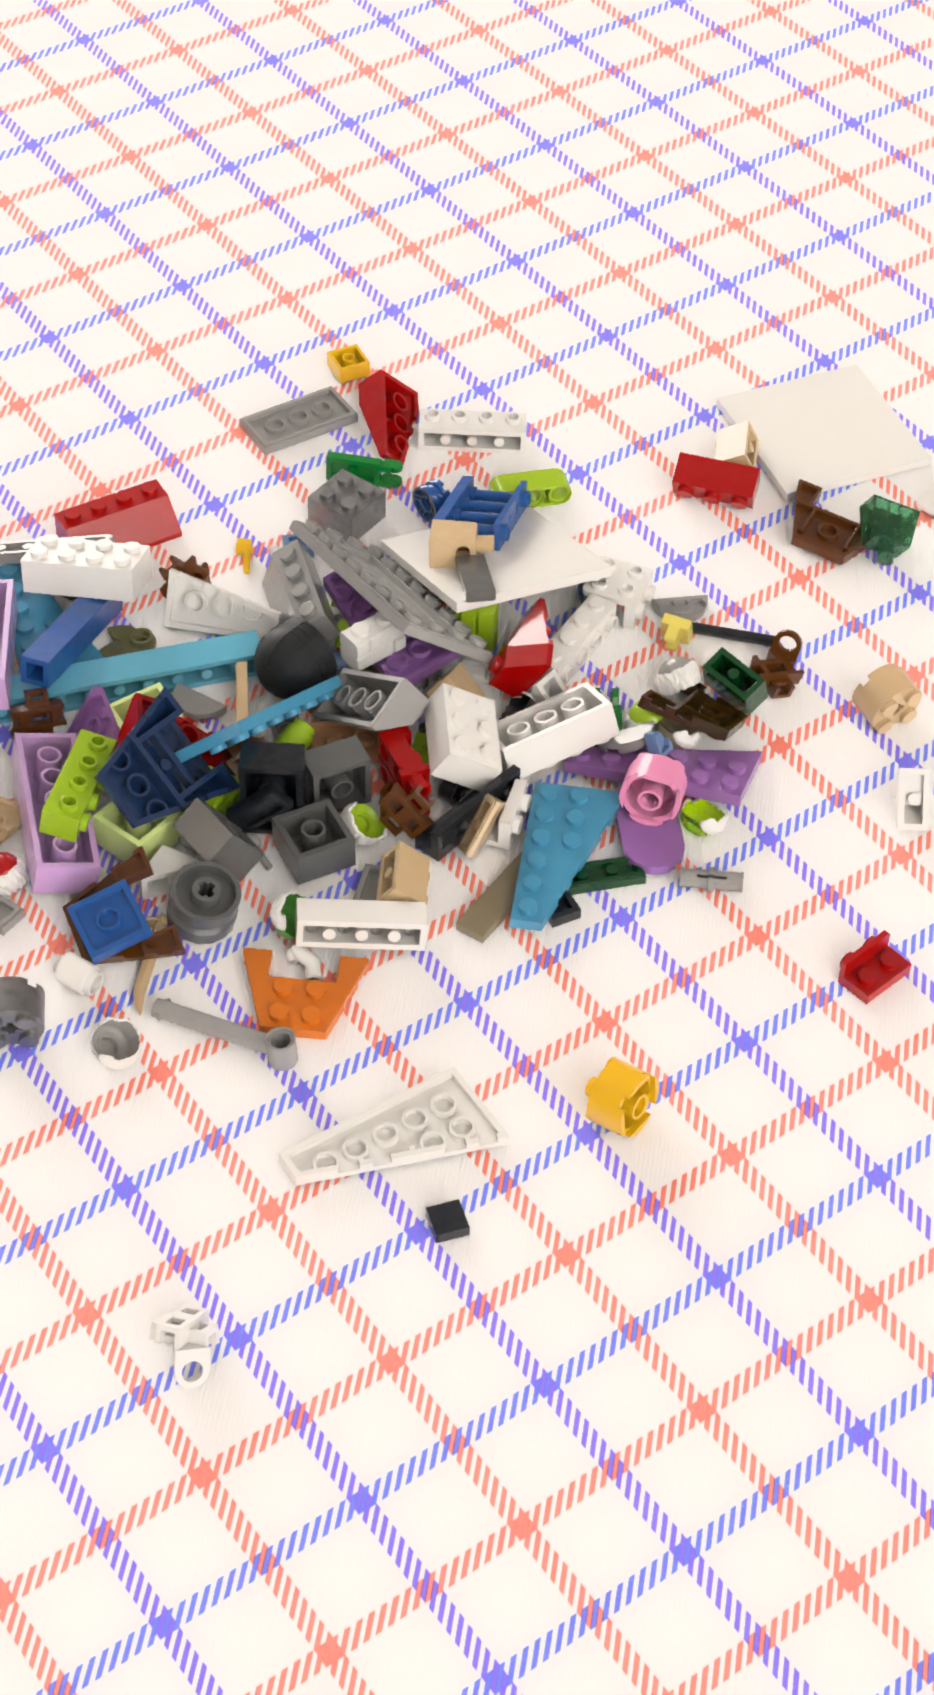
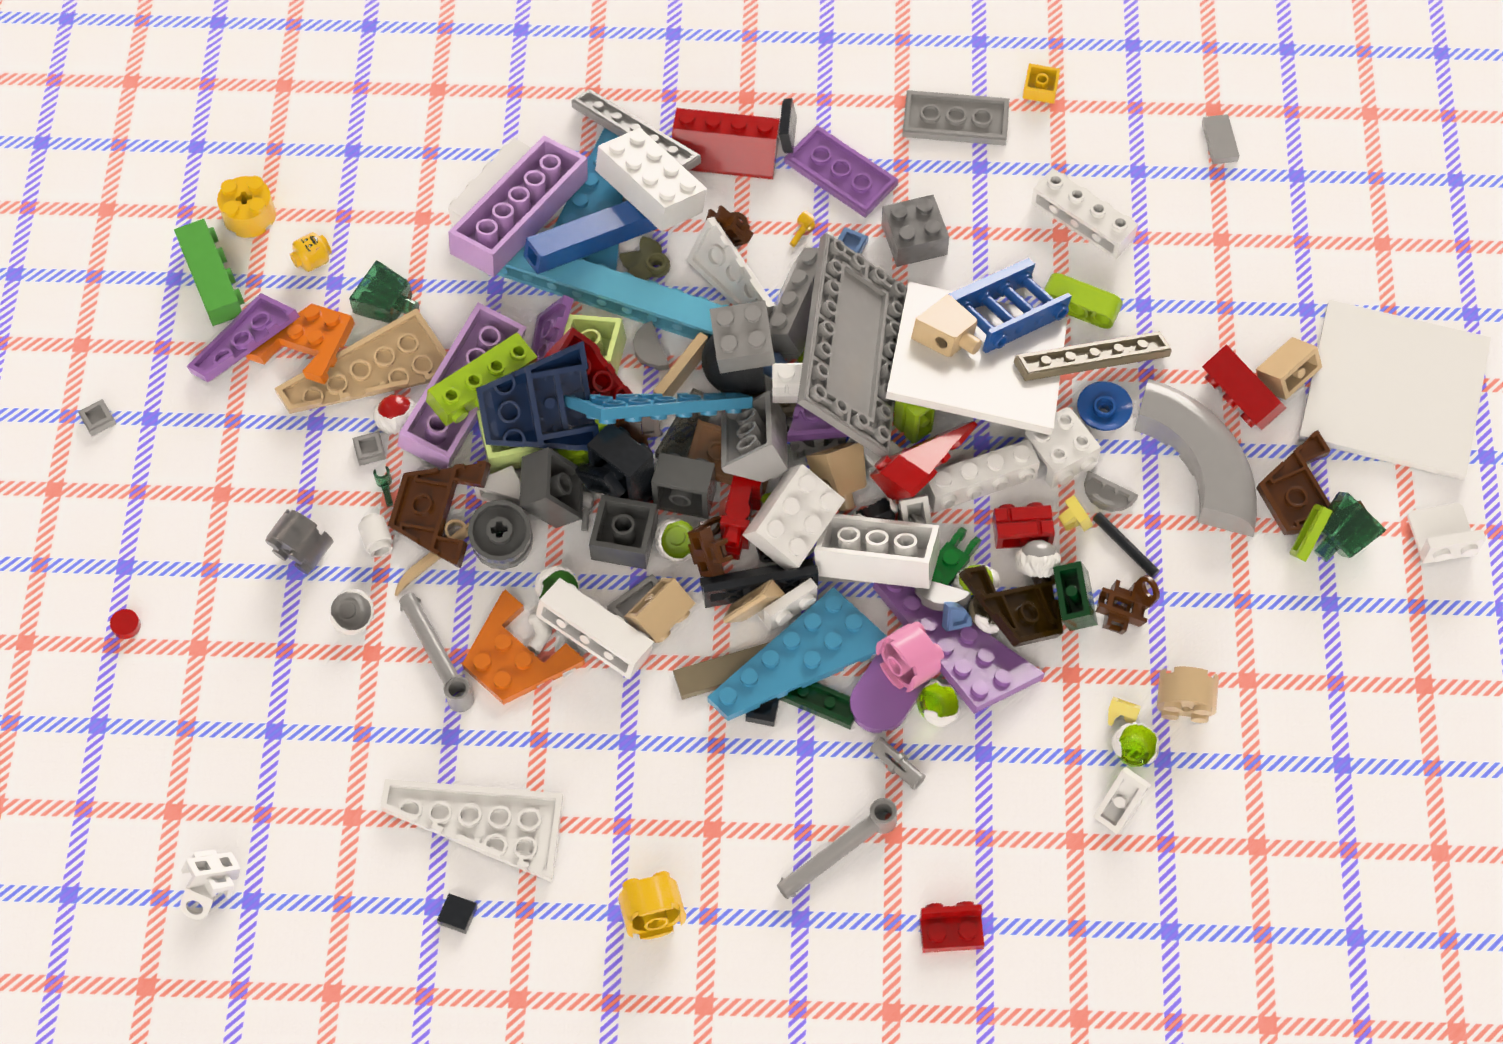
camera: 40 degrees right, 15 degrees up
reddish brown piece [10,687,67,741] -> none
blue plate [66,879,153,964] -> none
lime brick [273,718,315,751] -> none
green hinge [326,451,403,488] -> none
red wedge [358,369,419,465] -> none
blue wheel [412,478,450,523] -> none
dark grey tile [455,554,496,603] -> none
none -> clear green hand [373,466,393,507]
none -> light grey brick [710,300,775,374]
none -> light grey piece [776,798,897,899]
none -> black tile [778,98,797,154]
none -> medium lavender tile [784,125,899,218]
none -> red brick [992,502,1055,549]
none -> dark tan tile [1014,331,1172,381]
none -> blue dish [1077,381,1133,431]
none -> light yellow tile [1108,696,1141,726]
none -> clear neon green hair [1111,722,1159,767]
none -> light grey brick [1134,379,1257,537]
none -> light grey tile [1201,114,1240,164]
none -> lime tile [1289,504,1332,562]

